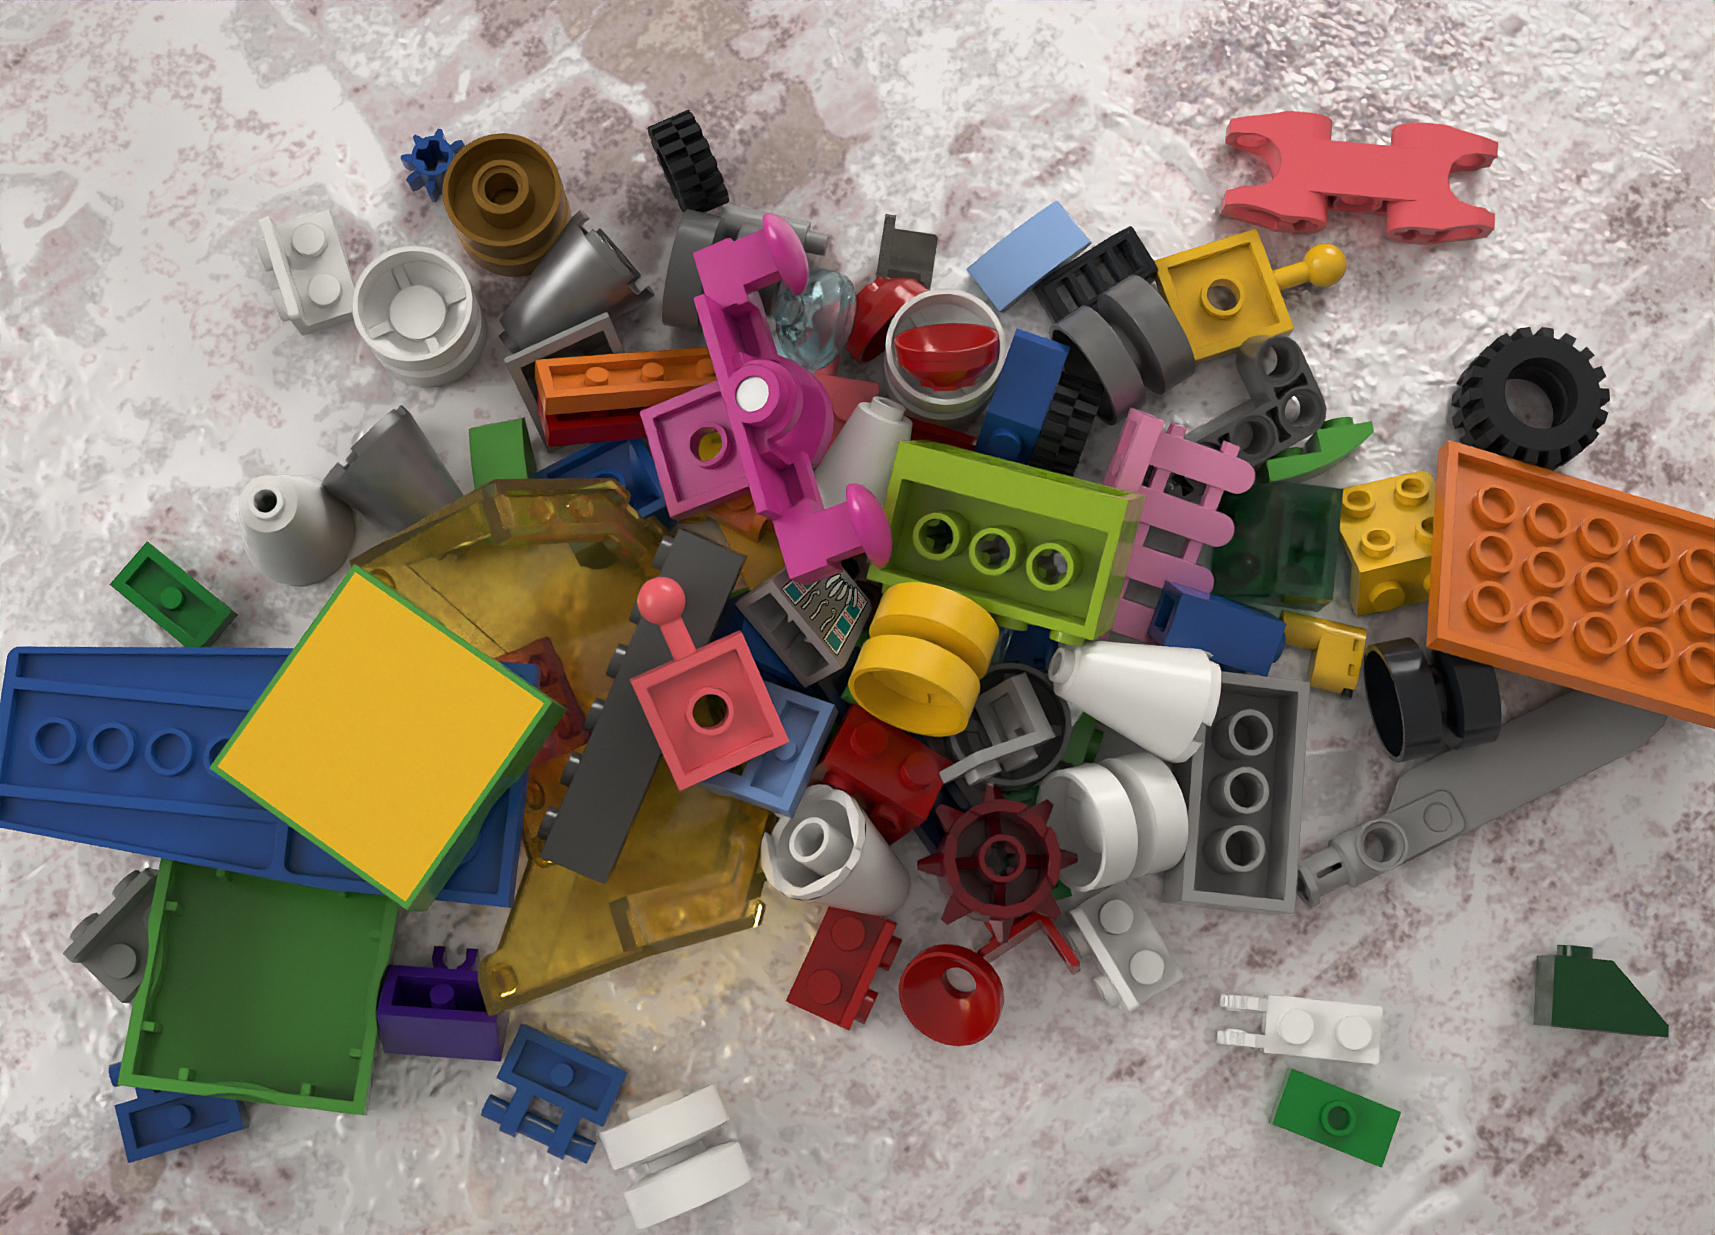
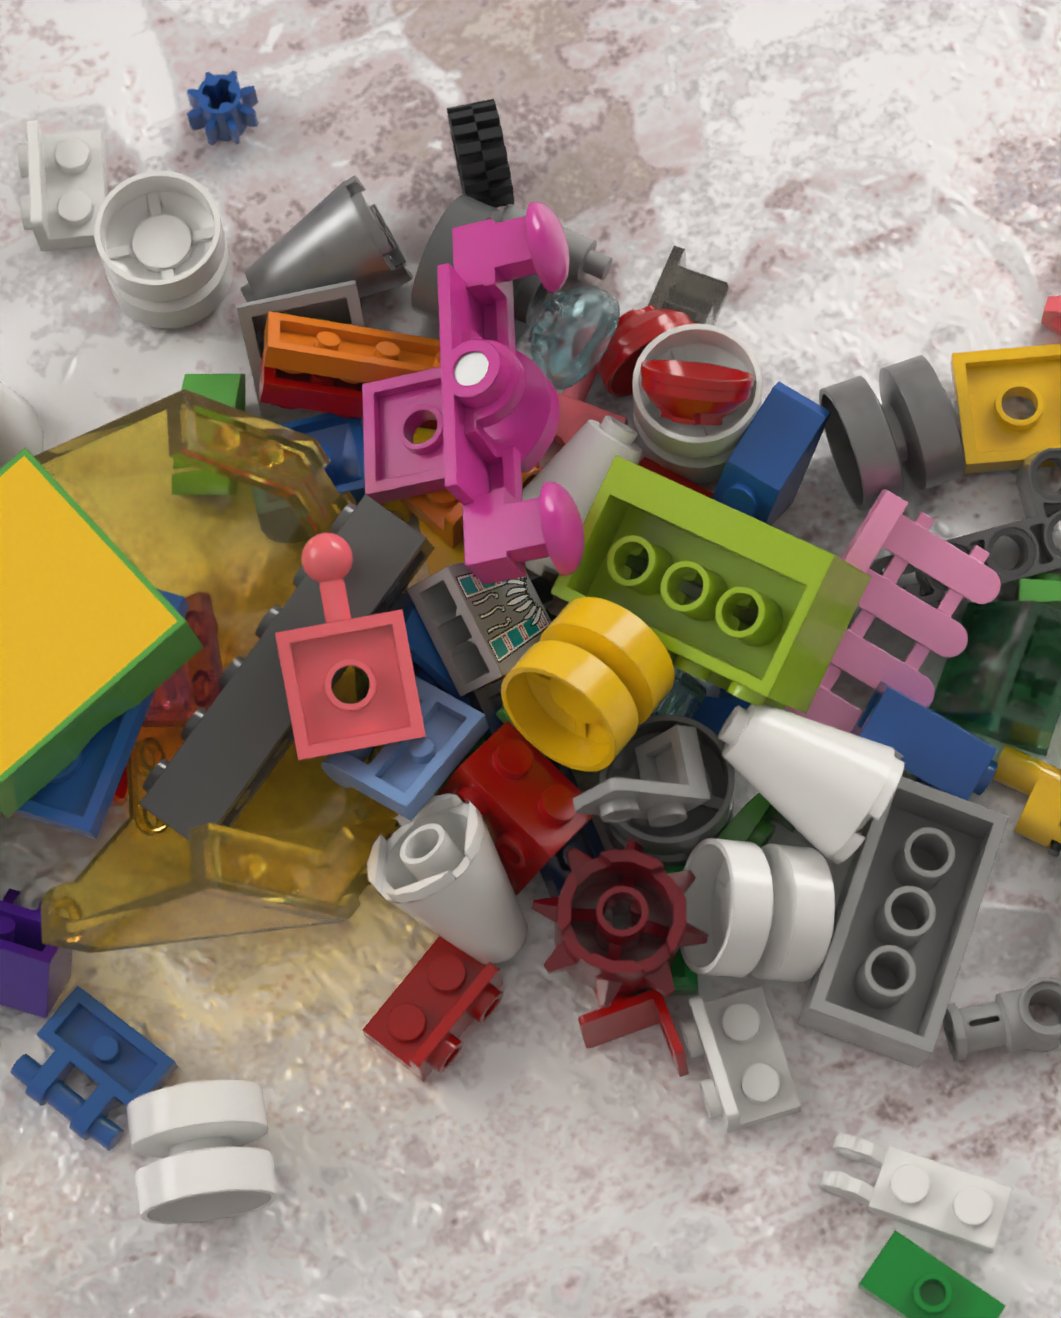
camera: 25 degrees right, 10 degrees down
flat silver cone [321,405,480,560] -> none
pearl gold wheel [442,133,572,277] -> none
red piece [898,944,1005,1046] -> none
light blue slope [966,200,1092,313] -> none
black tyre [1029,371,1105,477] -> none
black slope [1032,226,1158,324] -> none

